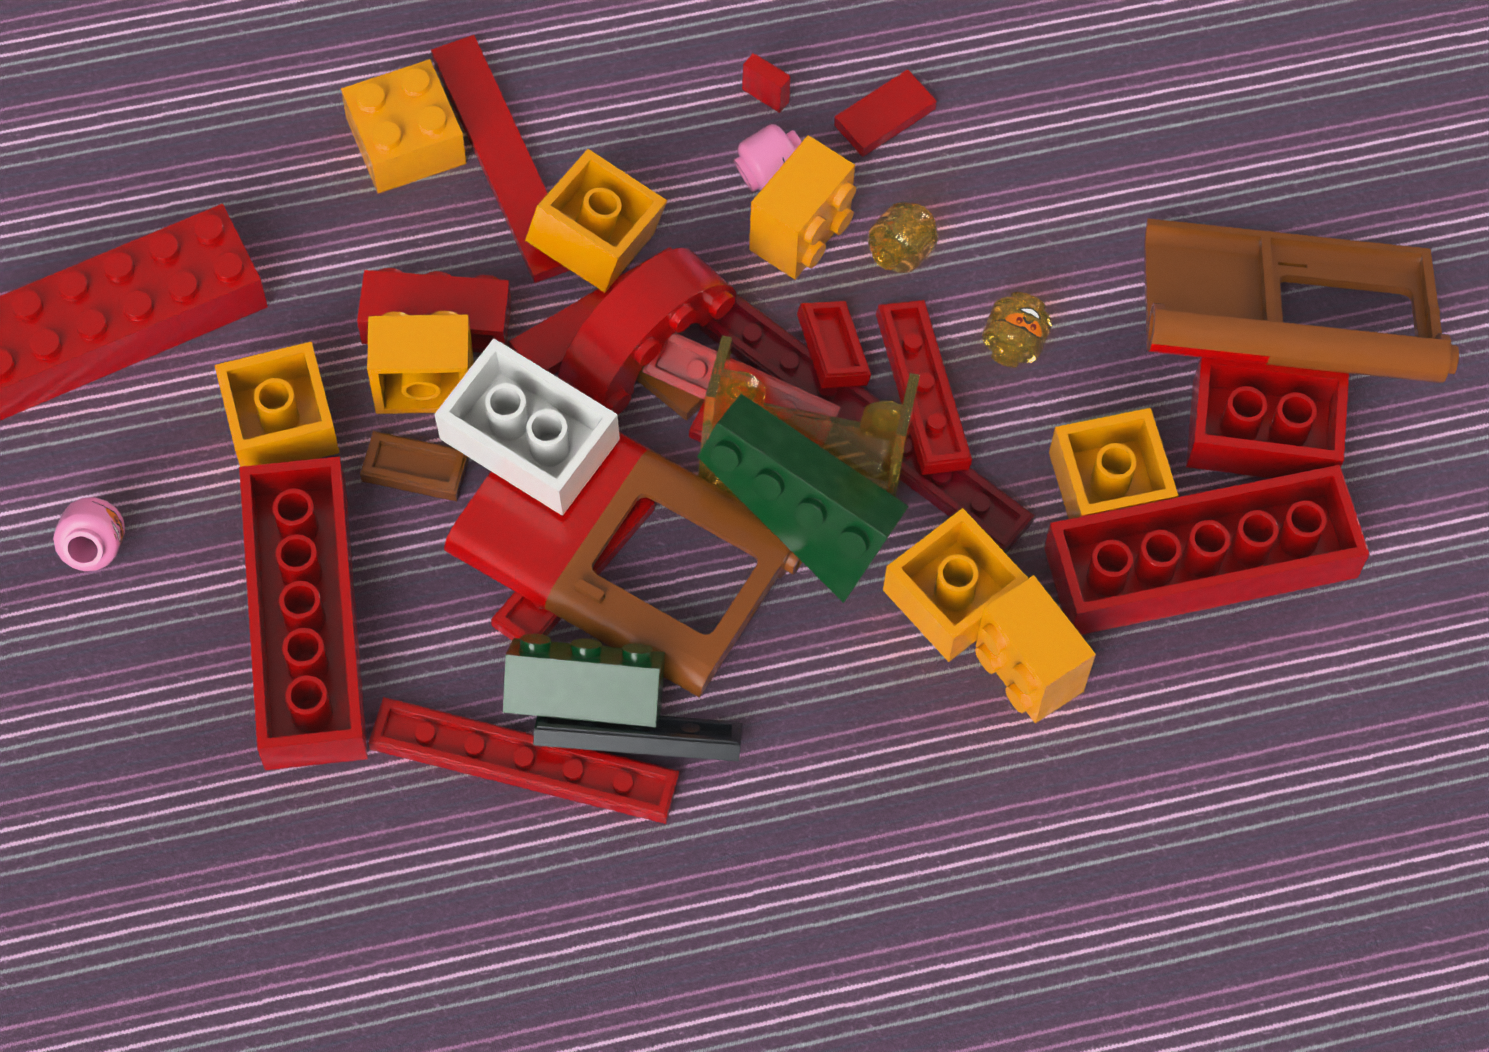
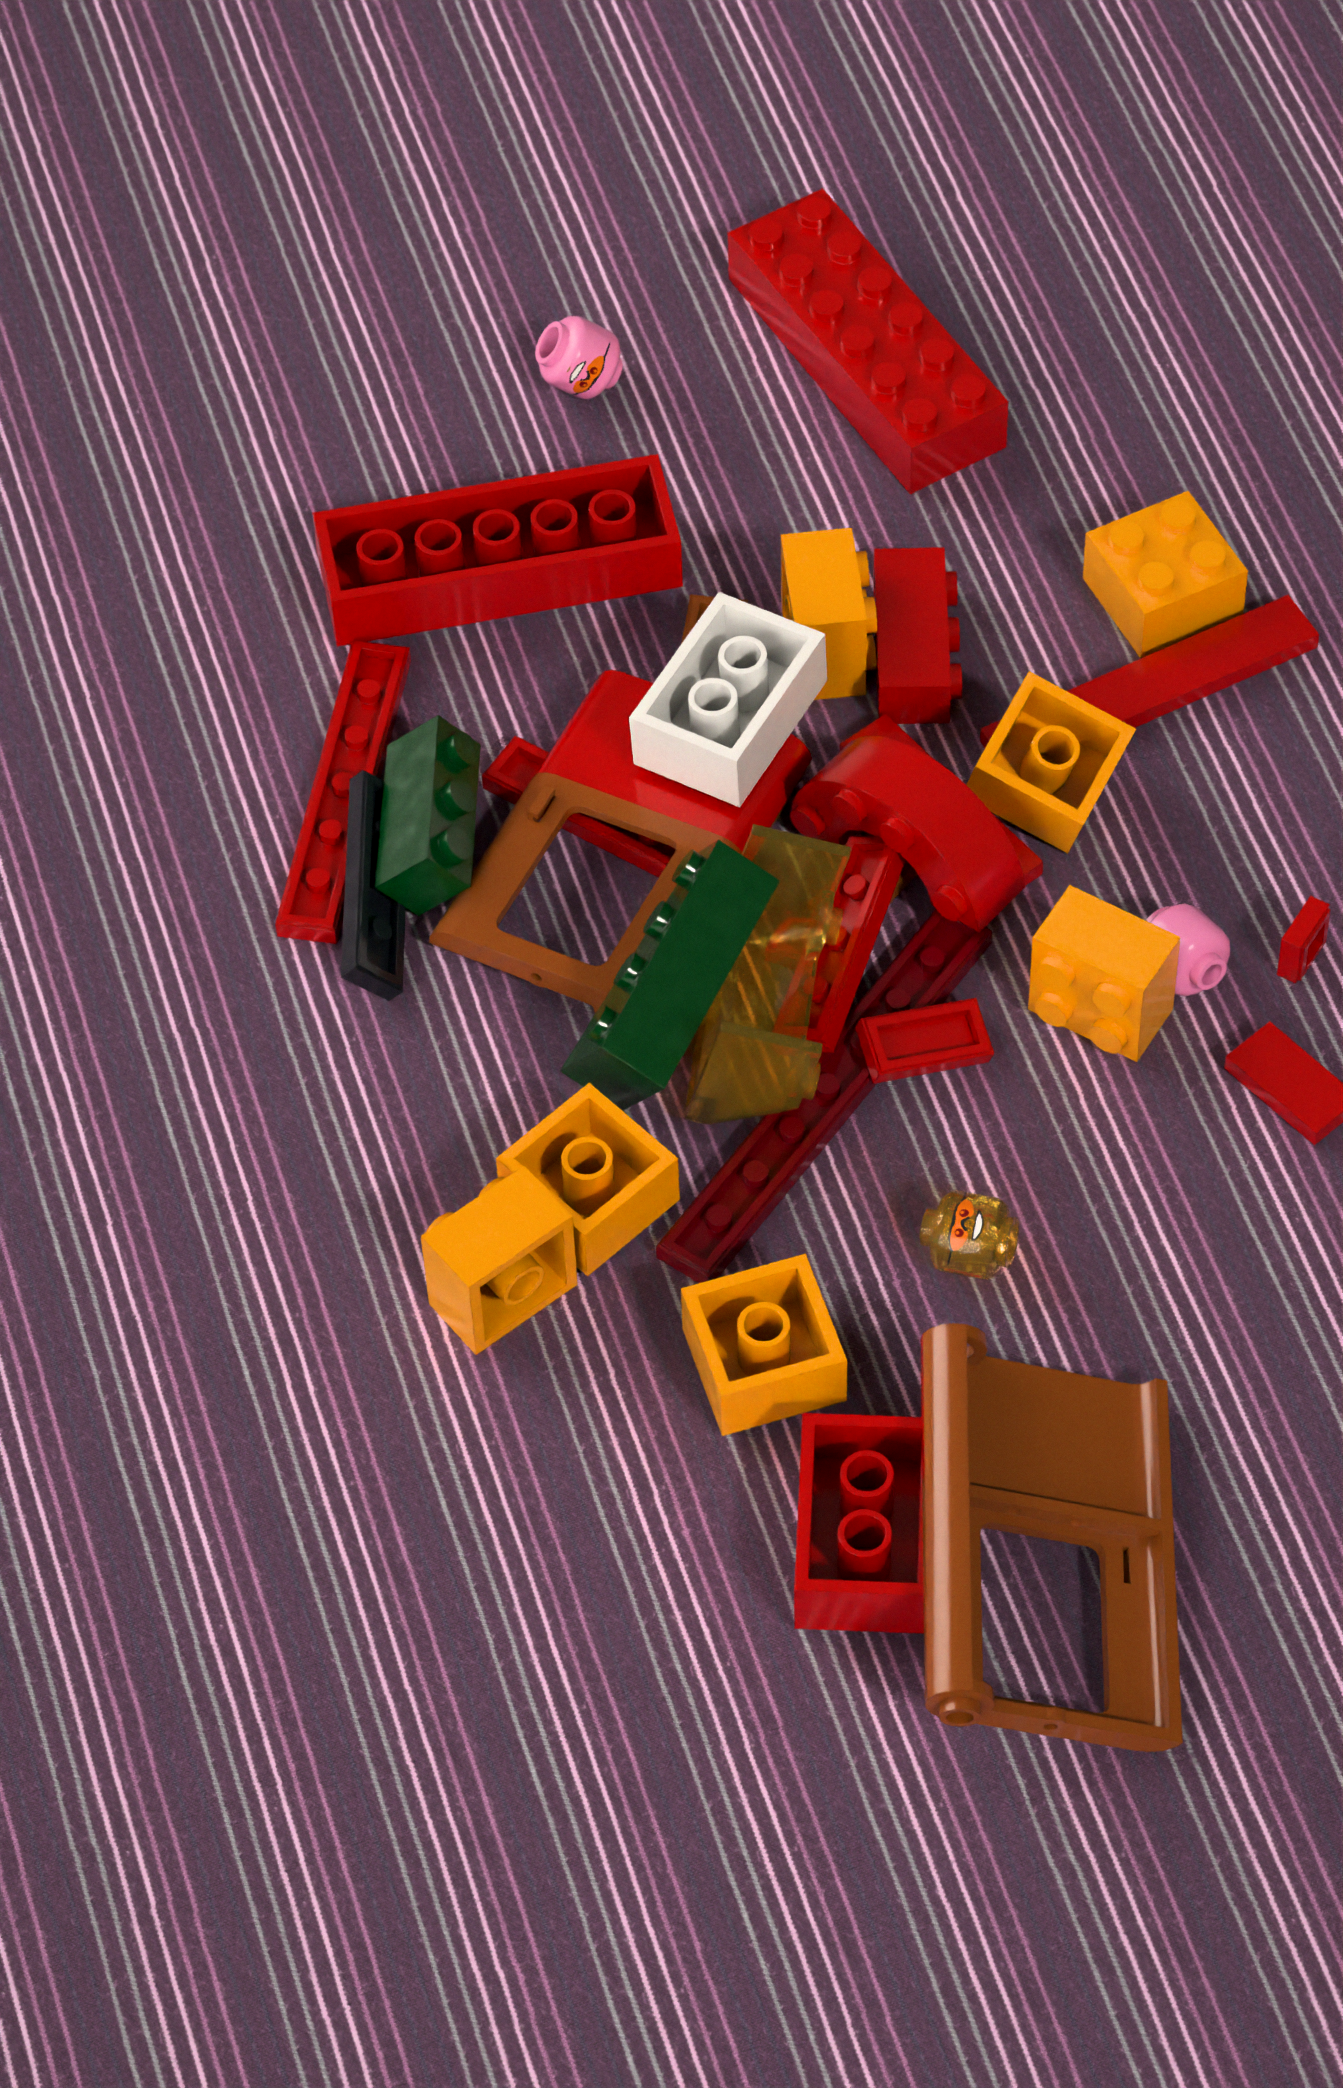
camera: 90 degrees right, 10 degrees down
light orange brick [215,341,340,467] -> none
clear yellow head [867,202,939,273] -> none
red tile [876,300,972,475] -> none
red brick [1044,465,1370,635] -> none

